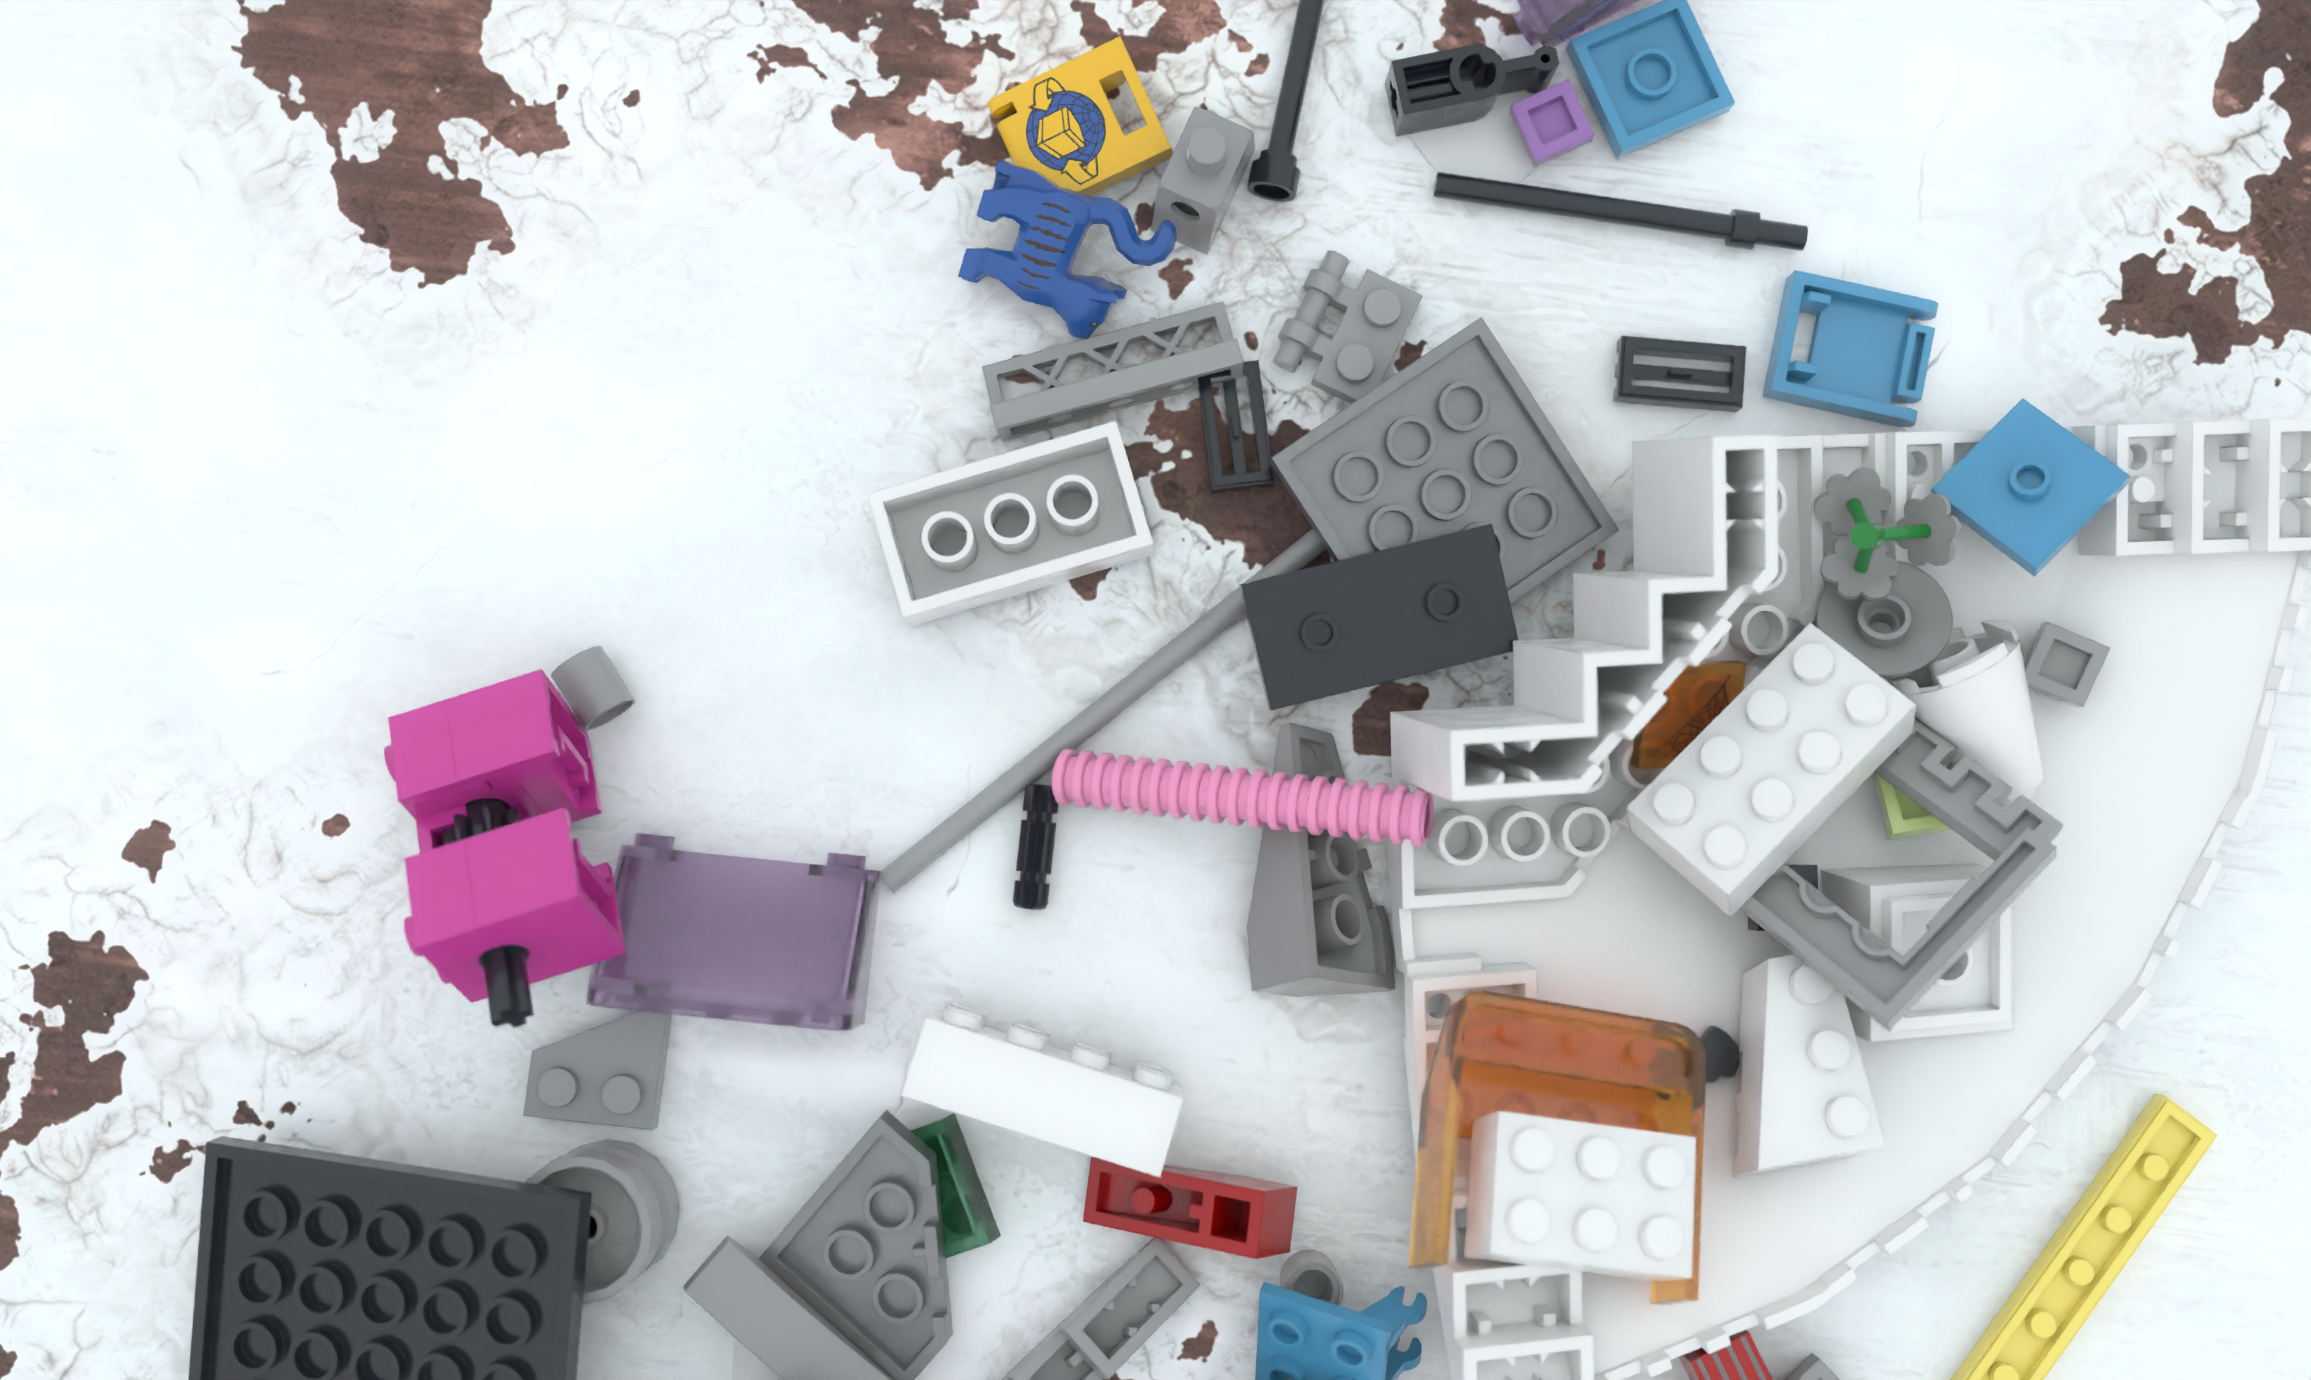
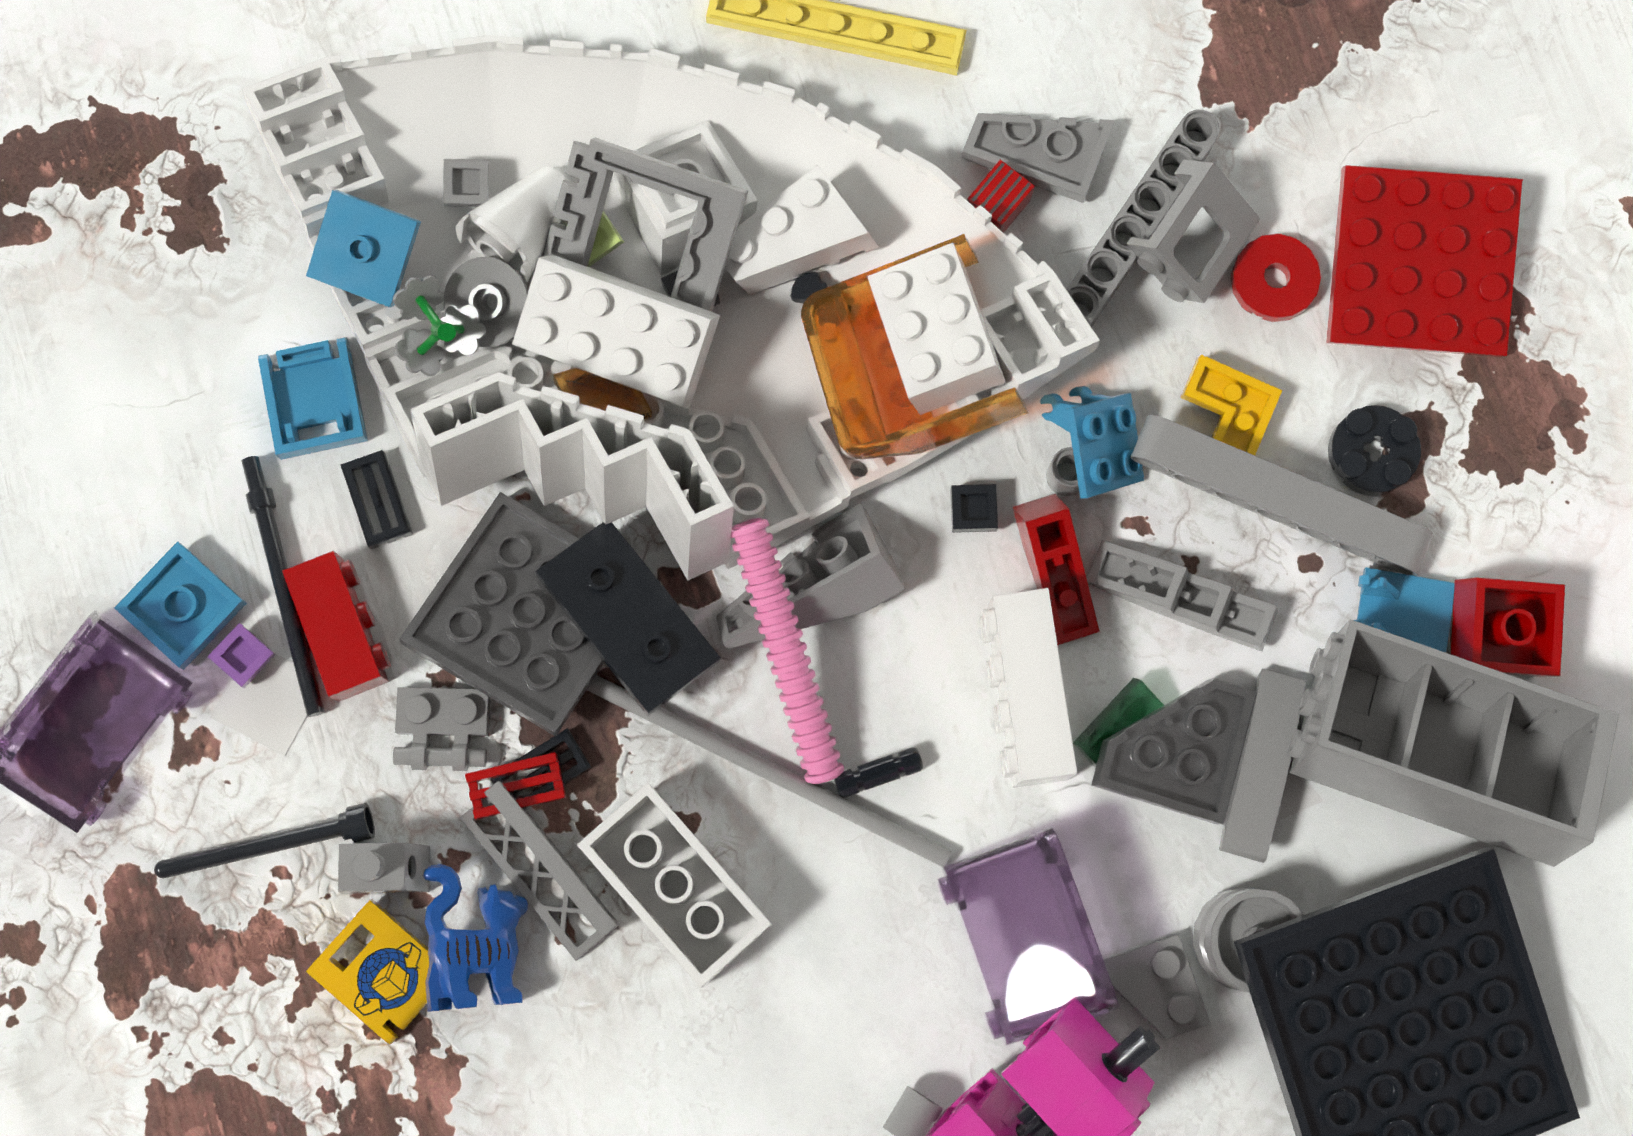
camera: 110 degrees left, 5 degrees down
black piece [1385,45,1559,137] -> none
none -> red brick [282,550,391,702]
none -> red tile [465,752,566,820]
none -> black plate [950,484,998,533]

